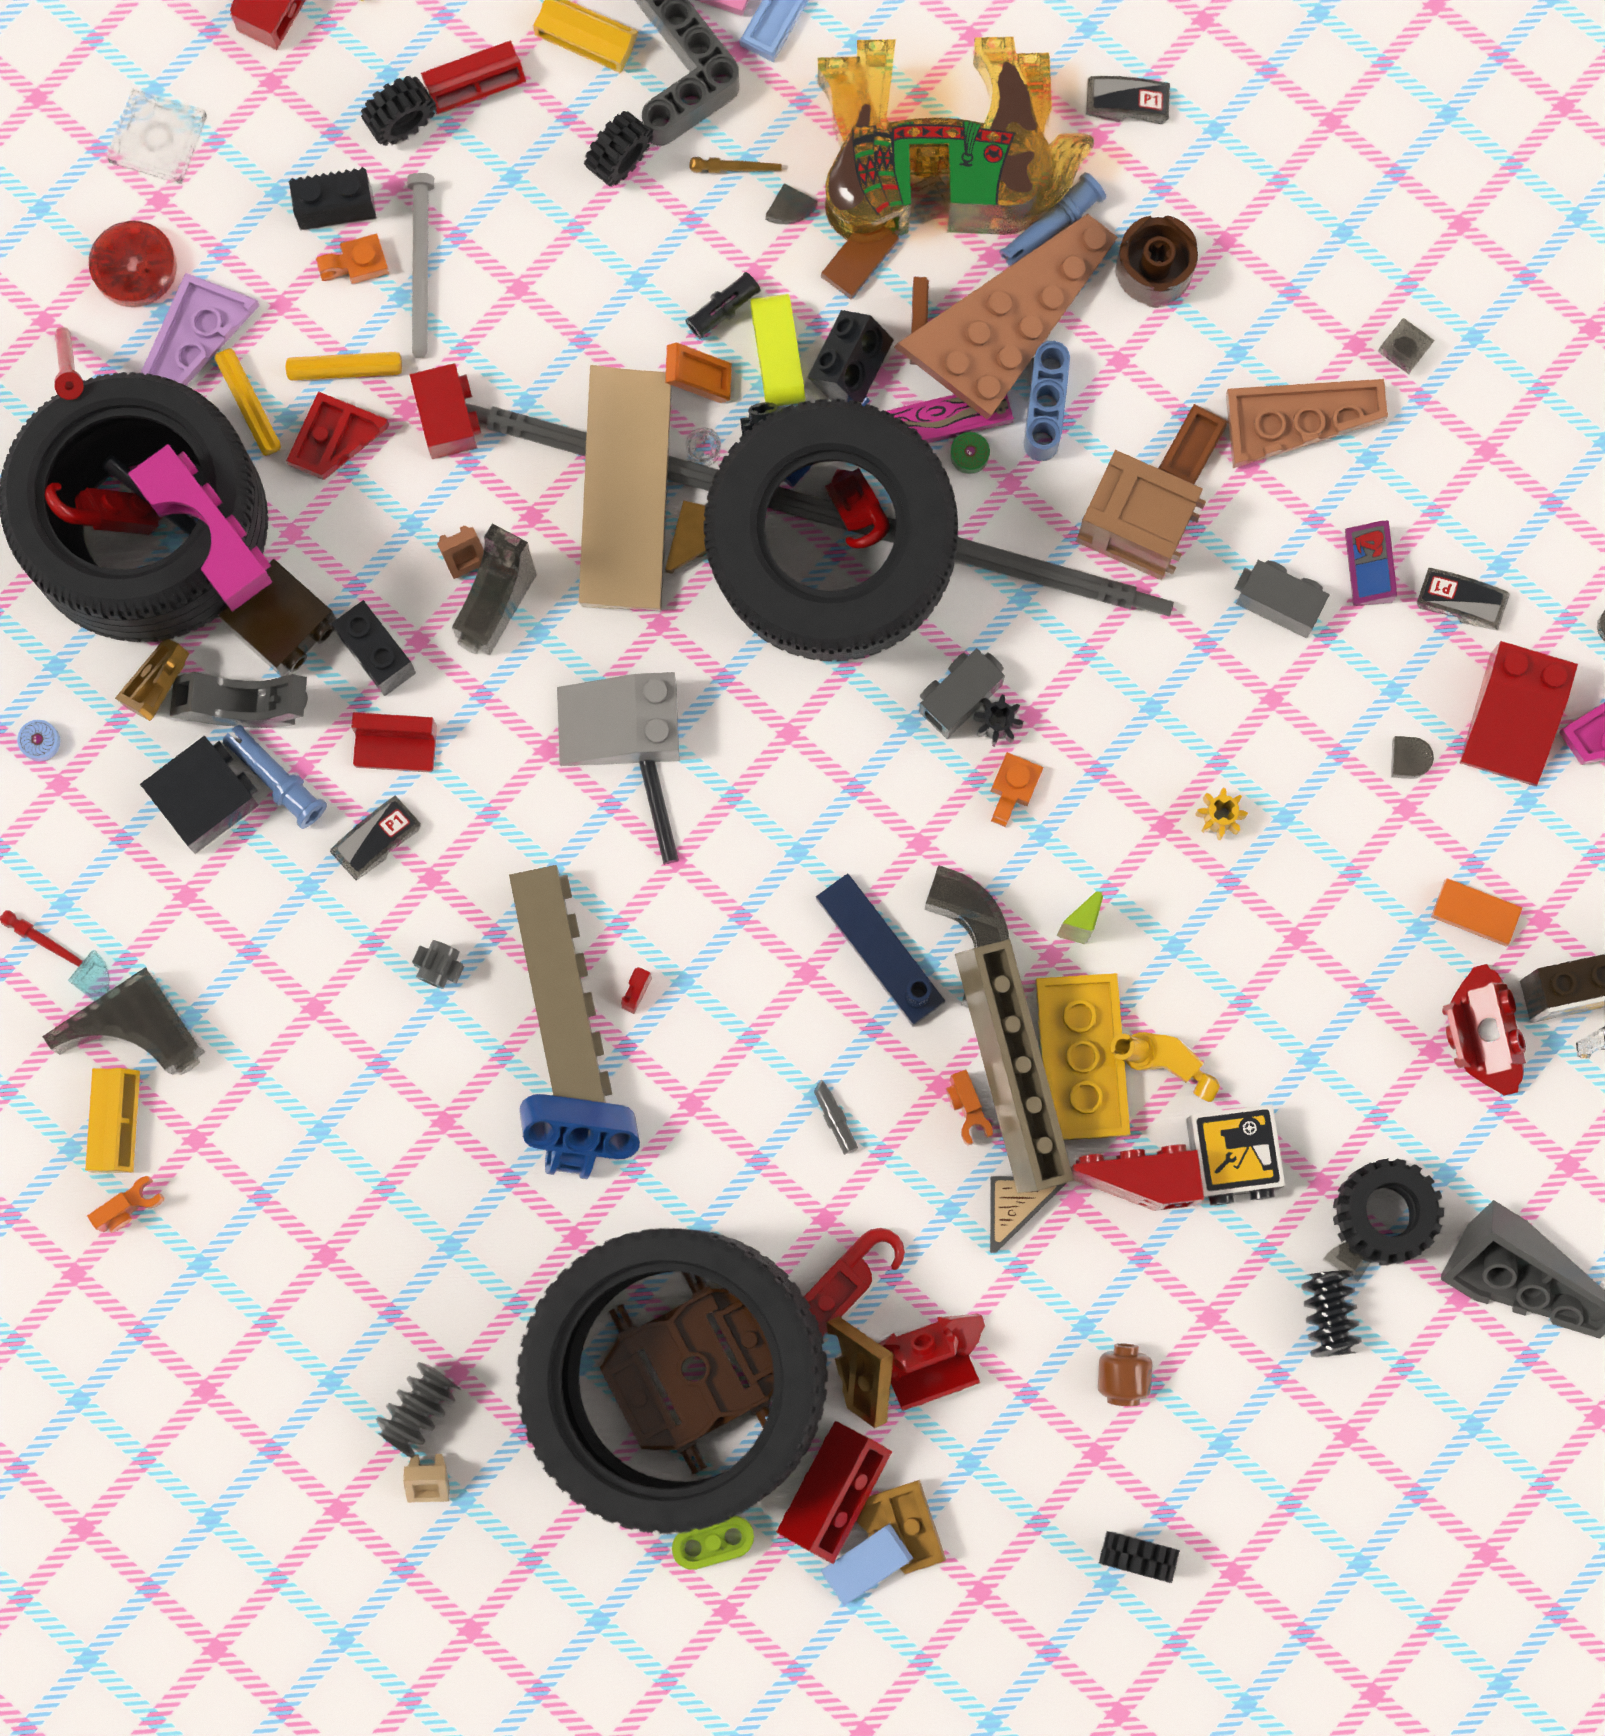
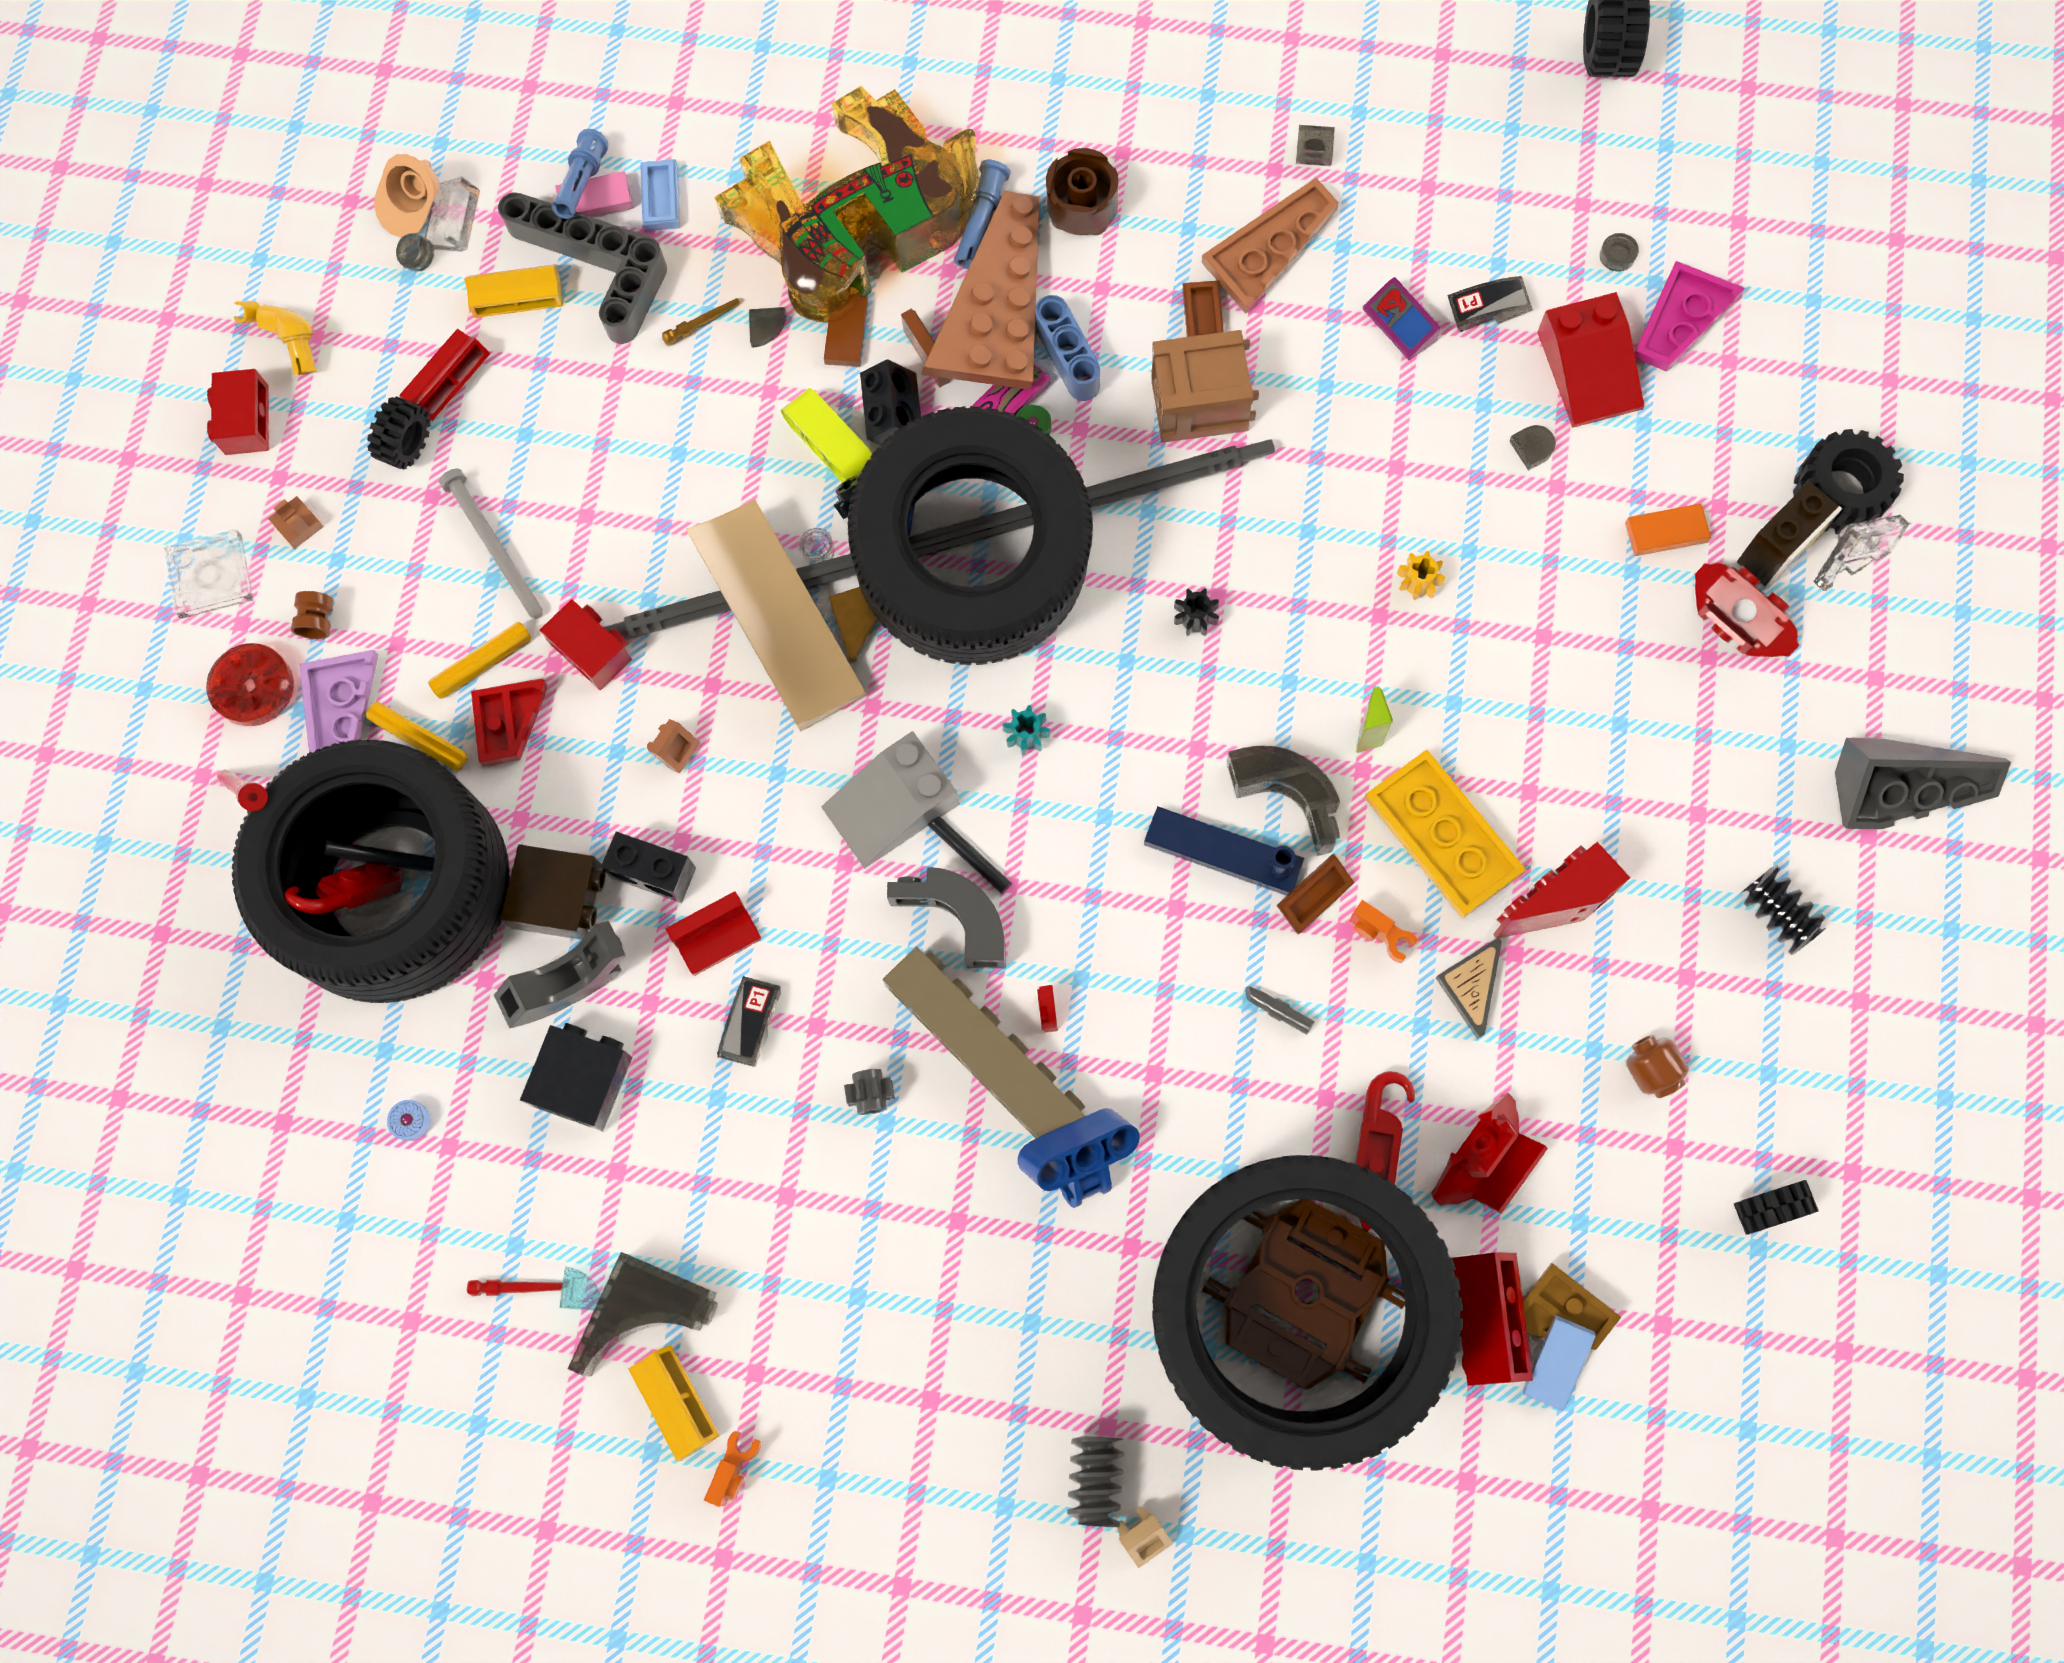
camera: 25 degrees left, 5 degrees down
pearl gold wing [115,639,190,721] -> none
dark pink arch [128,444,272,612] -> none
medium blue pin [222,725,327,829] -> none
black brick [289,167,377,230] -> none
orange plate [316,233,389,284] -> none
clear smoke arch [452,523,537,655] -> none
black tyre [584,111,653,187] -> none
orange tile [665,342,732,403] -> none
lime plate [672,1516,754,1570] -> none
black pin [685,271,761,339] -> none
red plate [824,468,890,549] -> none
pearl gold wing [826,1316,893,1428] -> none
dark grey brick [919,648,1005,739] -> none
dark tan brick [954,939,1074,1193] -> none
orange plate [990,752,1044,827] -> none
slope [1086,76,1170,125] -> none
yellow arm [1111,1032,1220,1102] -> none
piece [1186,1104,1285,1206] -> none
dark grey brick [1234,559,1330,639] -> none
clear smoke tile [1322,1242,1371,1282] -> none
black tyre [1333,1158,1444,1266] -> none
none -> nougat tile [267,496,324,549]
none -> dark orange wheel [290,591,334,639]
none -> dark grey arch [887,867,1006,969]
none -> teal gear [1002,705,1051,756]
none -> dark orange tile [1276,854,1355,935]

